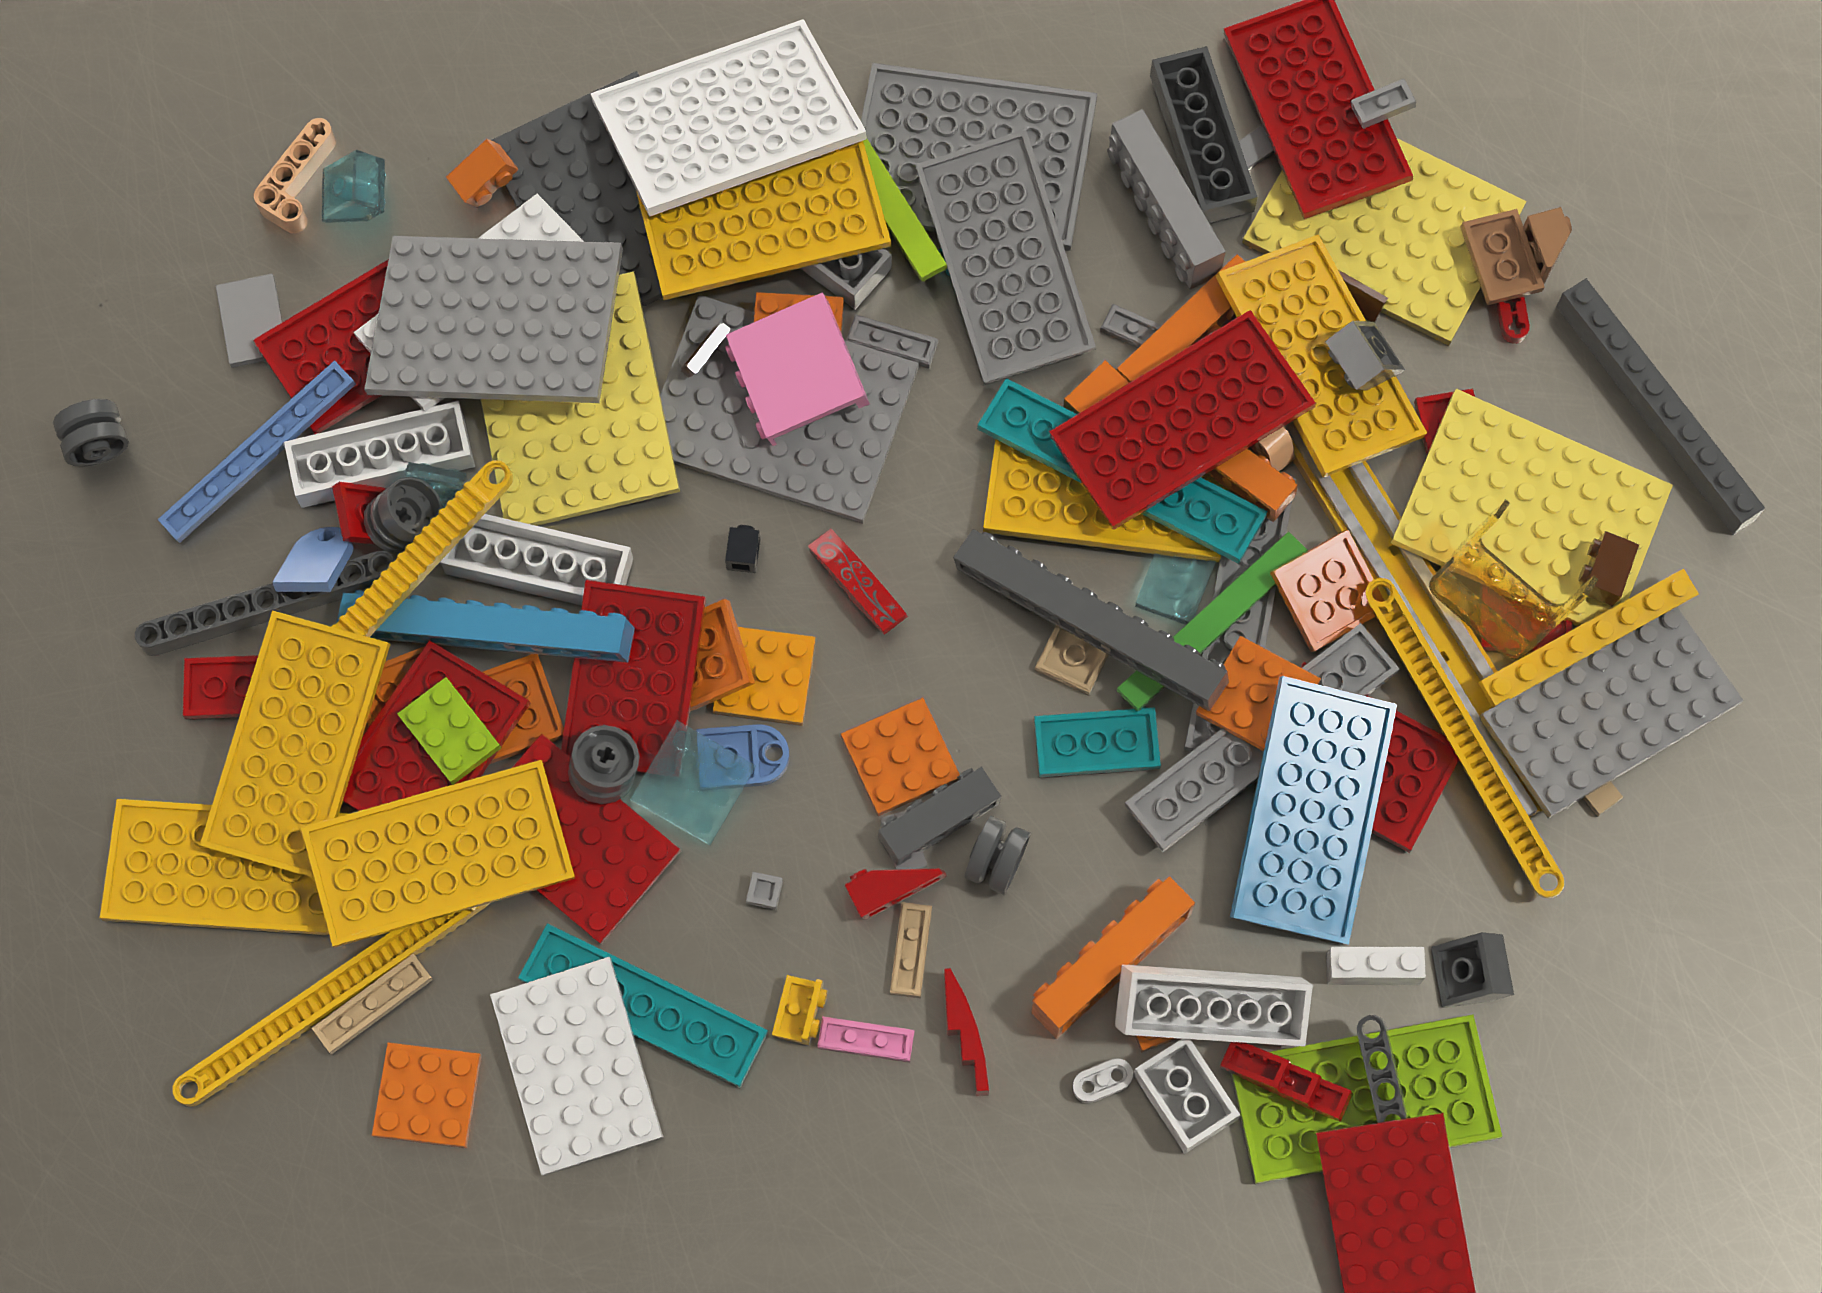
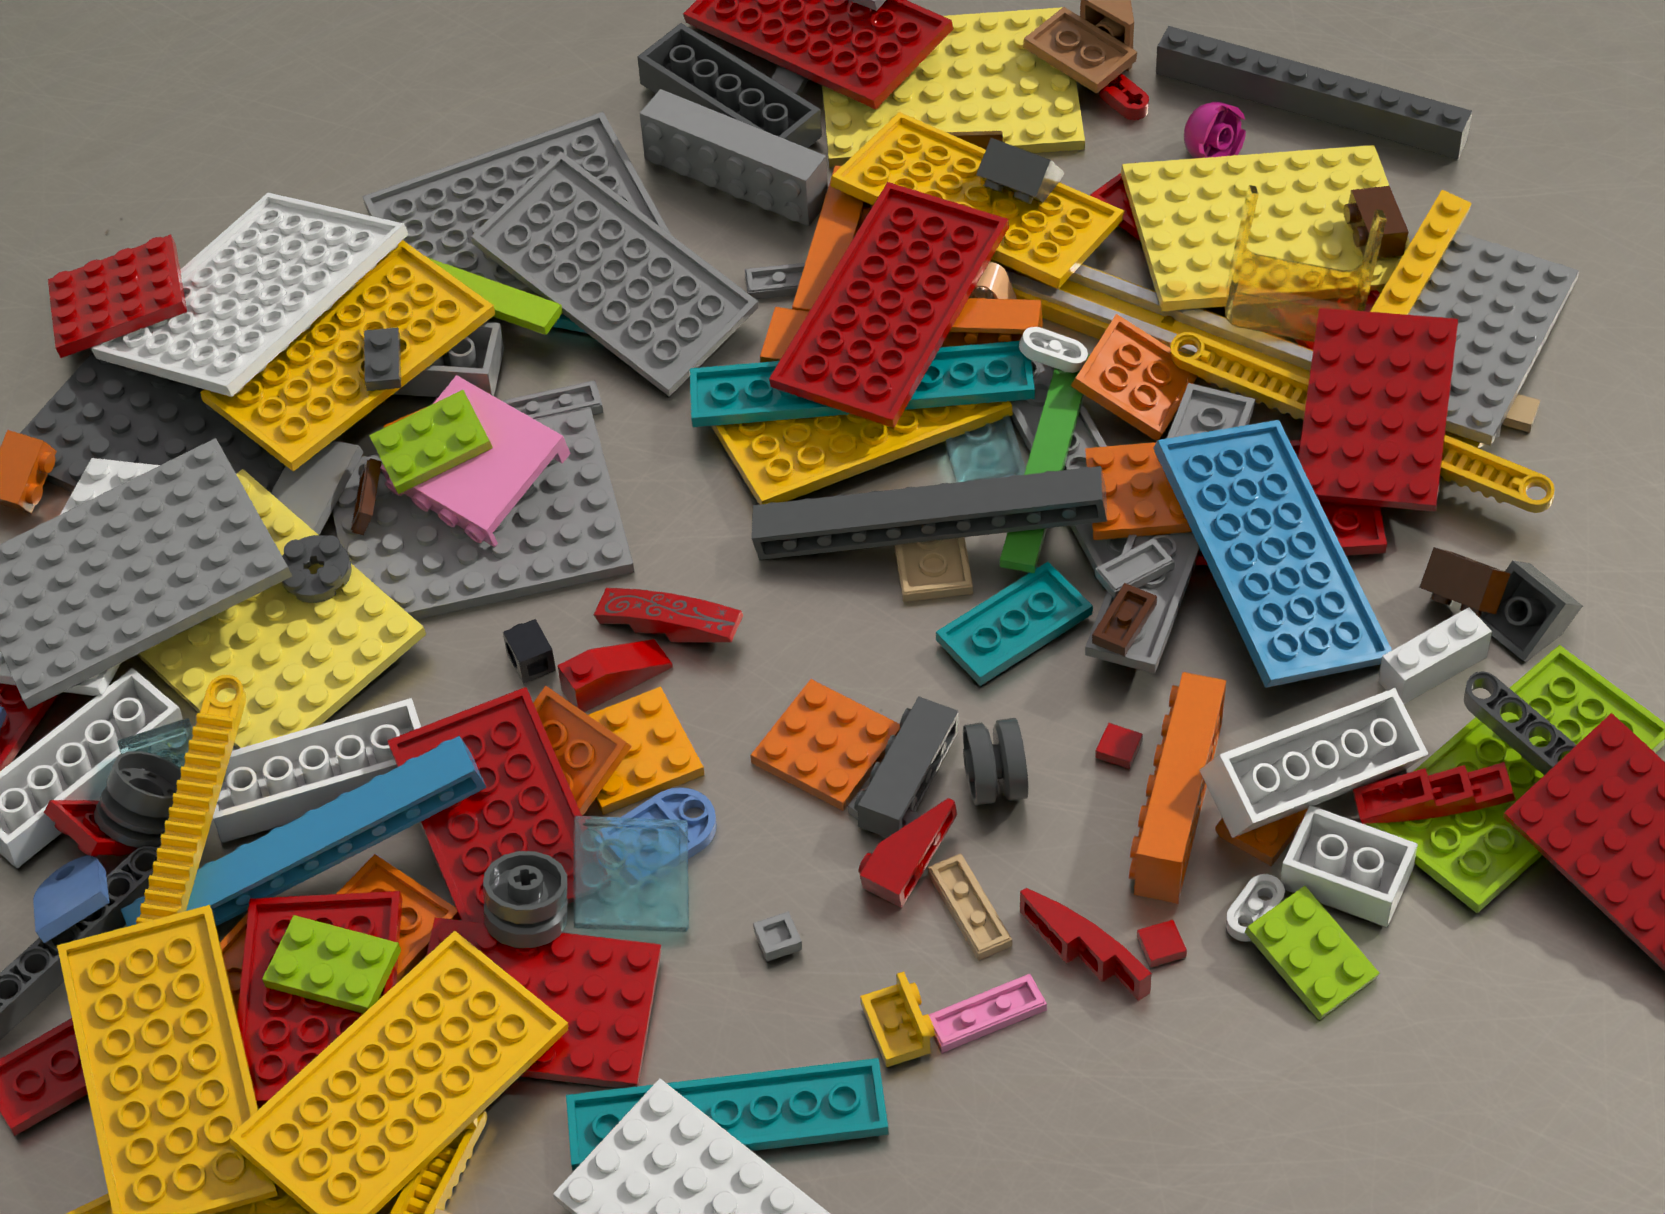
camera: 30 degrees left, 20 degrees down
none -> red plate [48,234,187,358]
none -> light grey tile [271,440,364,535]
none -> dark grey plate [282,535,352,603]
none -> dark grey plate [364,327,401,391]
none -> lime plate [369,390,493,494]
none -> red slope [557,639,673,713]
none -> white plate [1019,327,1088,373]
none -> reddish brown plate [1092,583,1157,657]
none -> light grey tile [1095,538,1175,599]
none -> red tile [1095,722,1143,769]
none -> red tile [1137,919,1187,968]
none -> dark pink cylinder [1184,102,1246,159]
none -> lime plate [1245,886,1380,1021]
none -> red plate [1298,308,1458,512]
none -> reddish brown brick [1419,547,1511,617]

